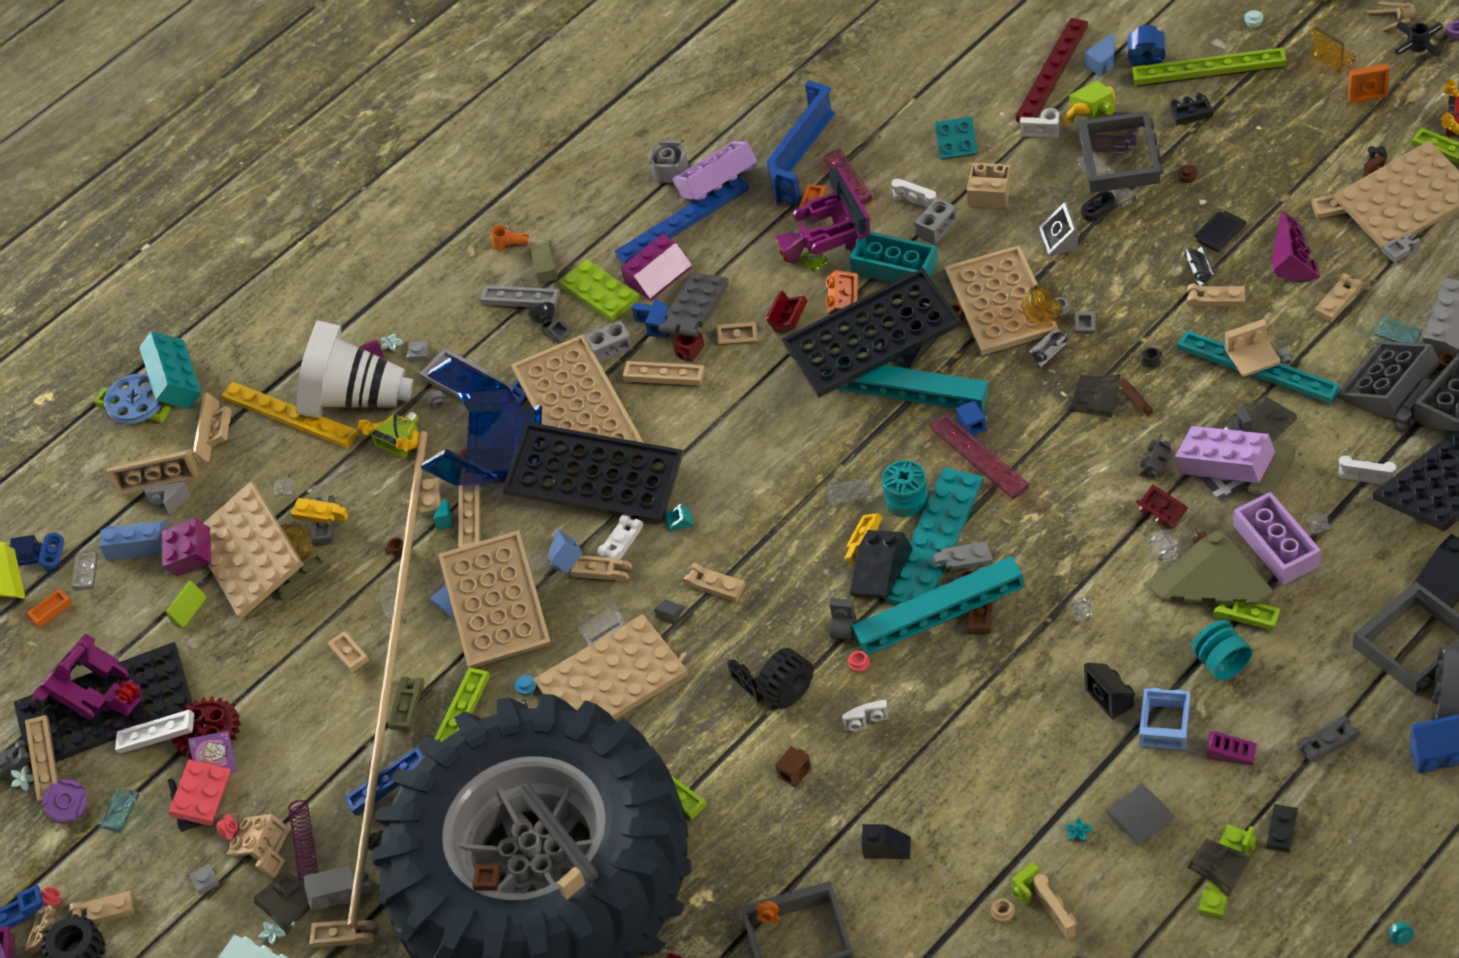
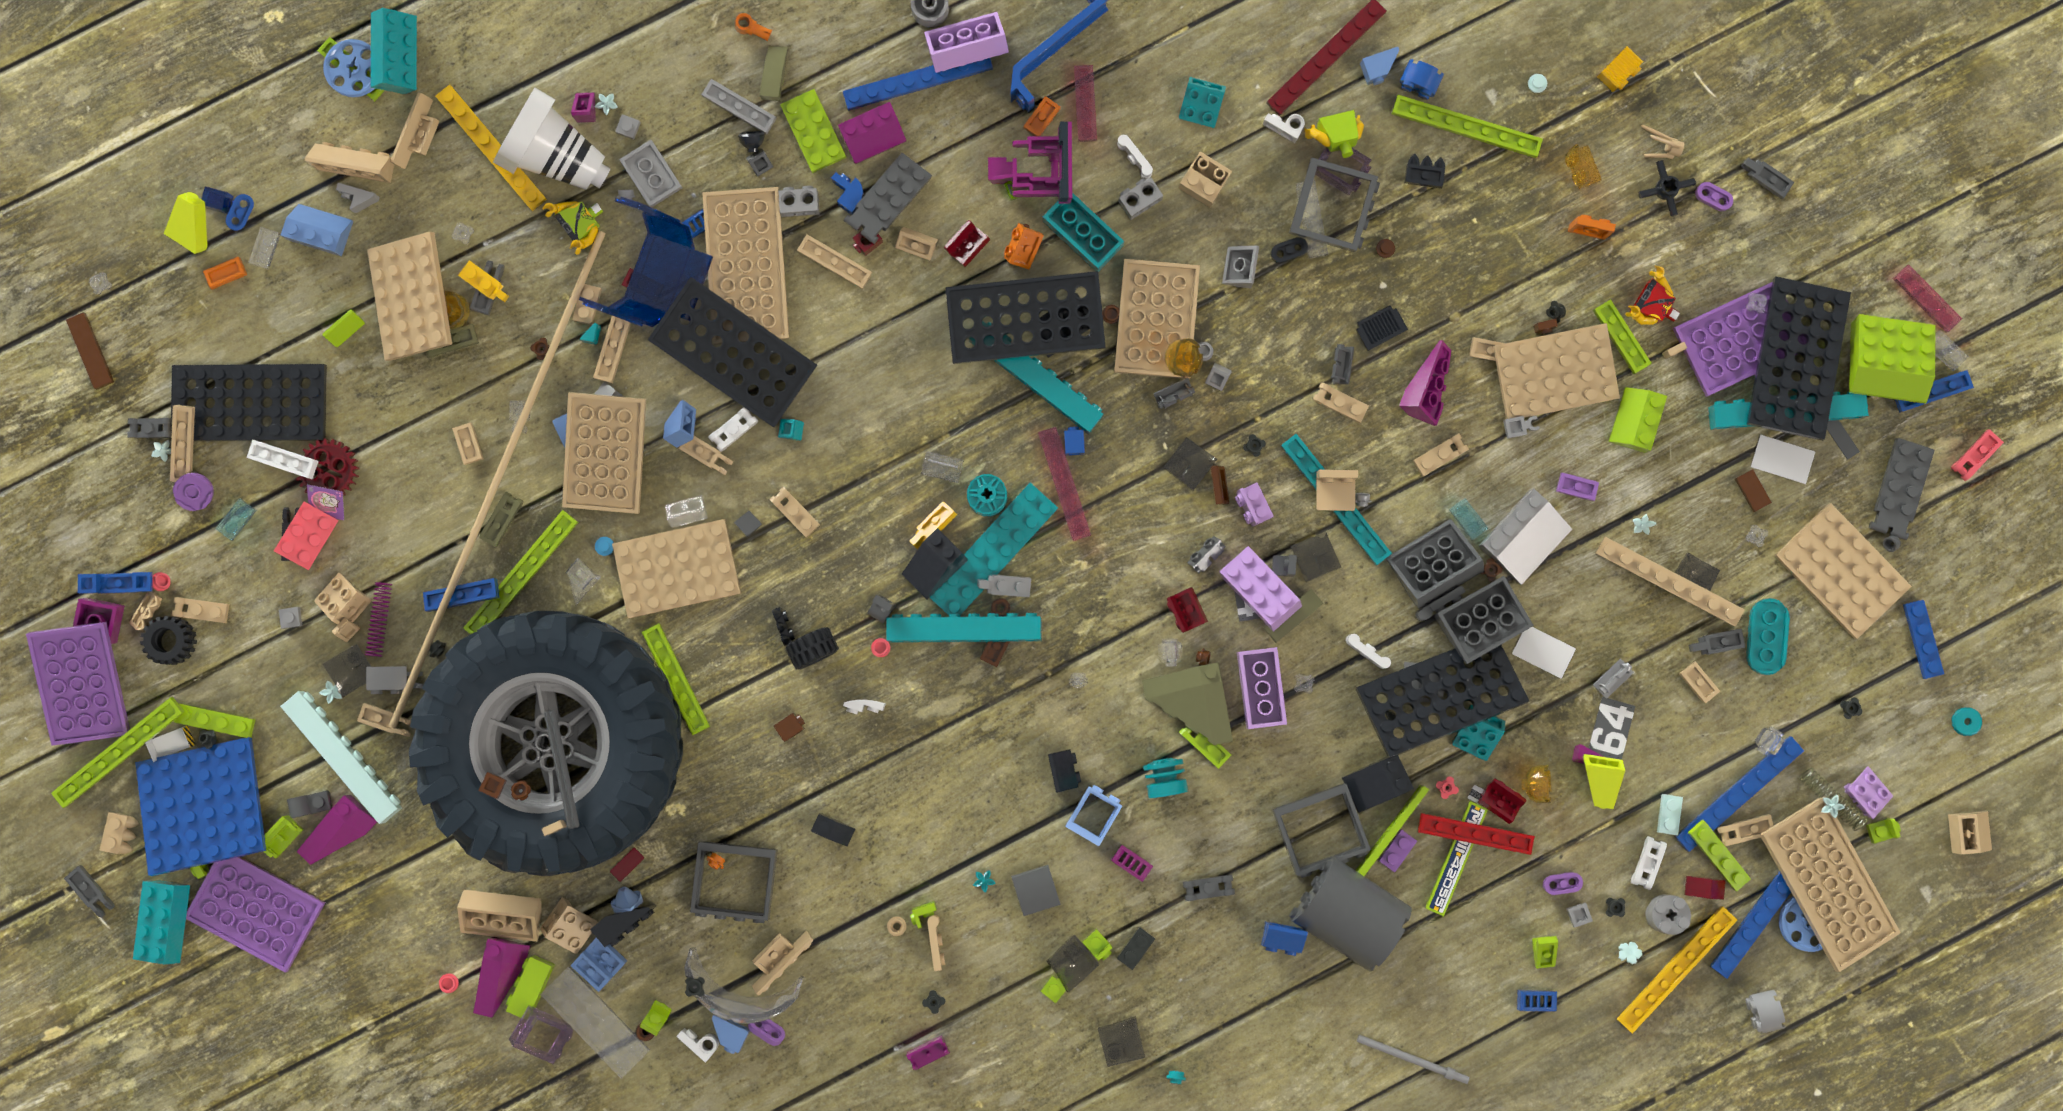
camera: 10 degrees right, 35 degrees up
magenta container [30,633,143,720] -> none
magenta brick [162,518,211,576] -> none
coral plate [217,814,240,840] -> none
none -> reddish brown plate [511,781,531,801]
none -> clear smoke plate [1098,1016,1145,1067]
none -> lavender bracket [1235,483,1274,527]

